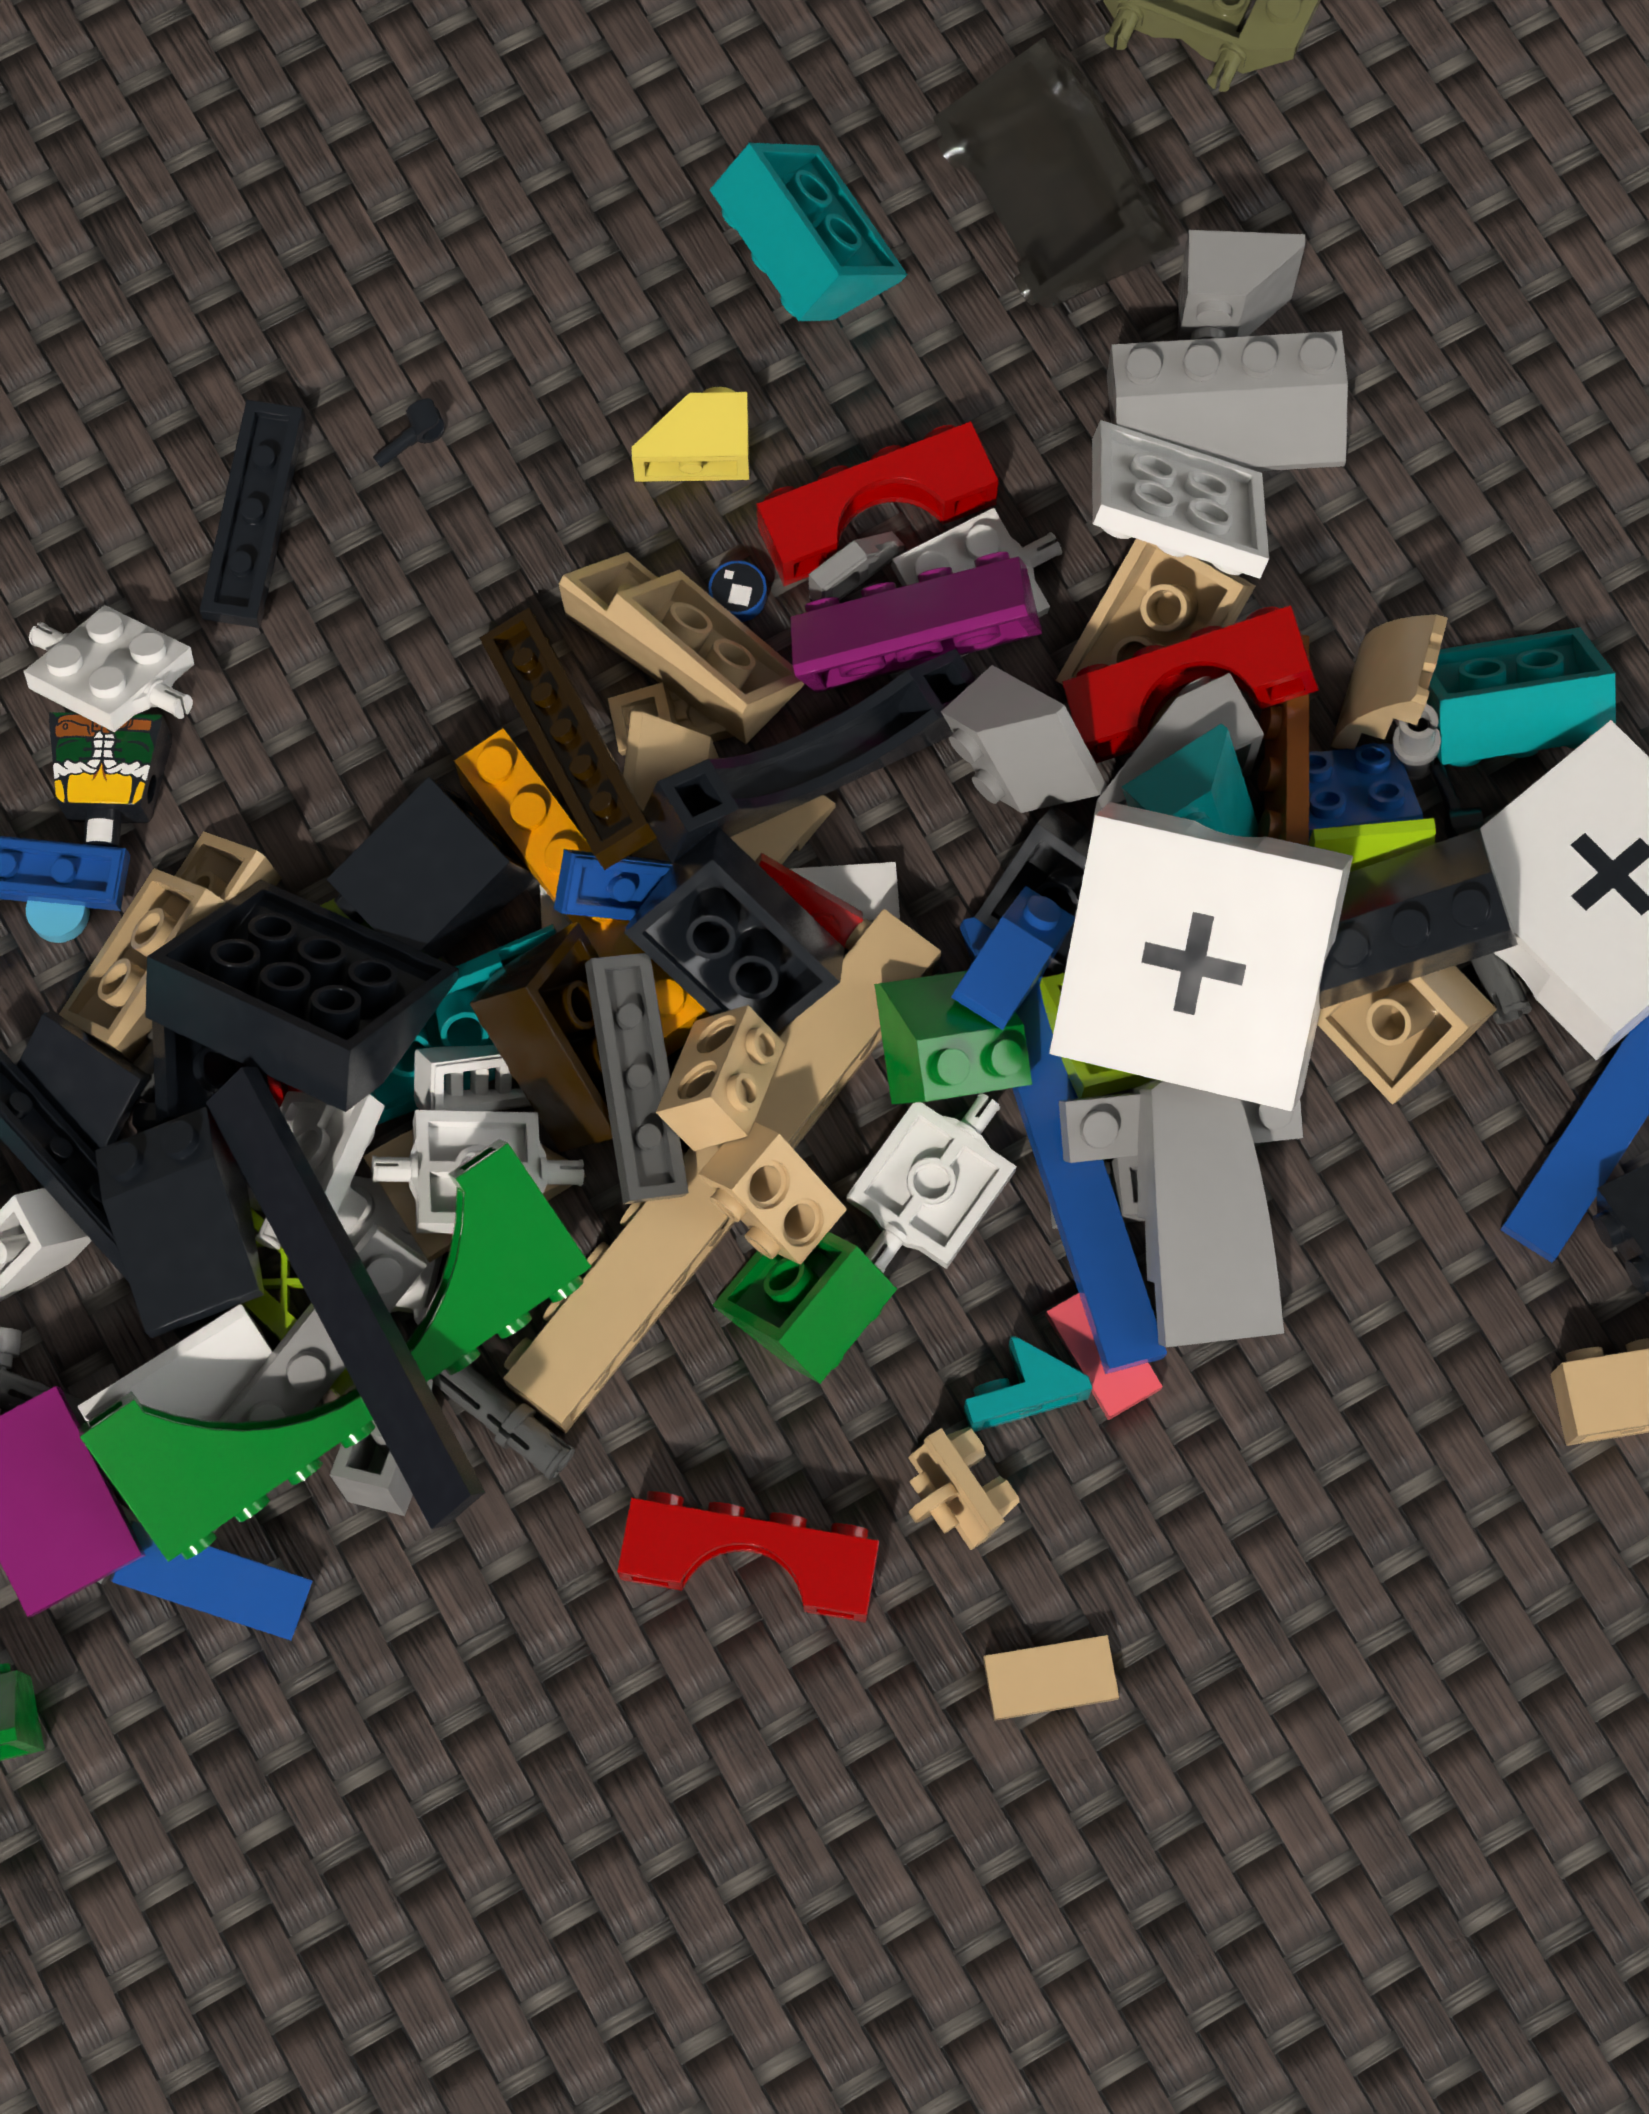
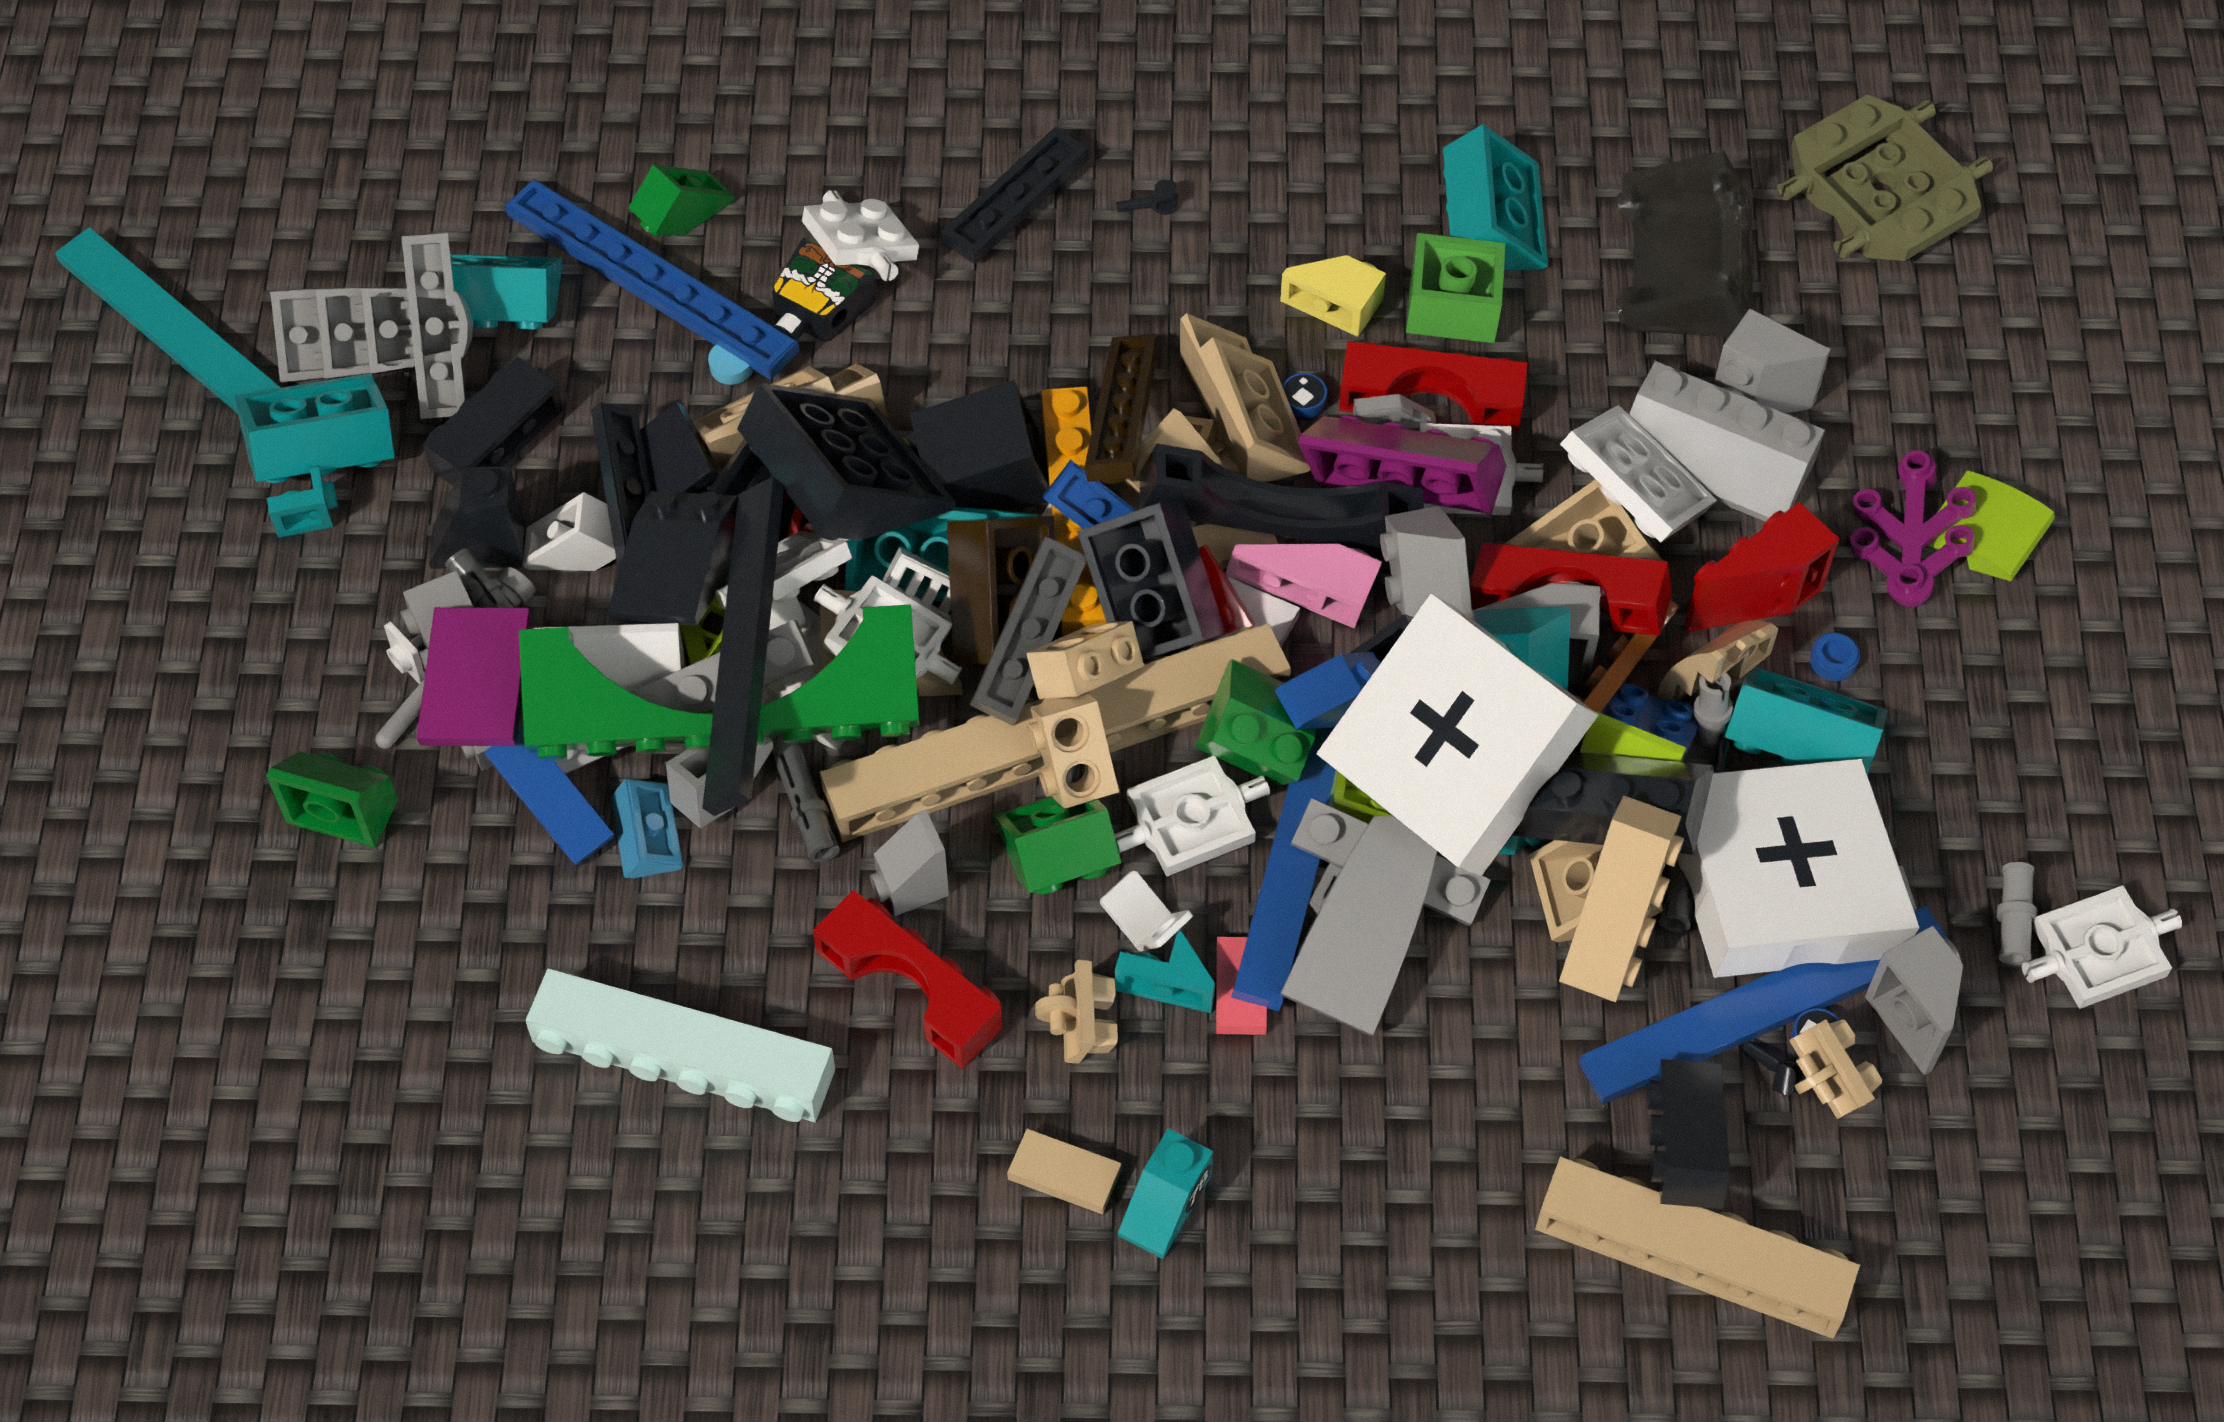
camera: 30 degrees right, 15 degrees down
none -> light aqua brick [525,969,836,1123]
none -> dark azure slope [611,779,683,878]
none -> light grey slope [870,809,949,916]
none -> white bracket [1100,871,1193,952]
none -> teal slope [1118,1128,1213,1259]
none -> bright pink slope [1225,544,1382,628]
none -> bright green slope [1406,233,1506,343]
none -> tan brick [1559,795,1684,1002]
none -> red slope [1684,502,1840,632]
none -> blue tile [1810,632,1860,681]
none -> magenta plant [1850,450,1977,607]
none -> lime slope [1927,470,2055,581]

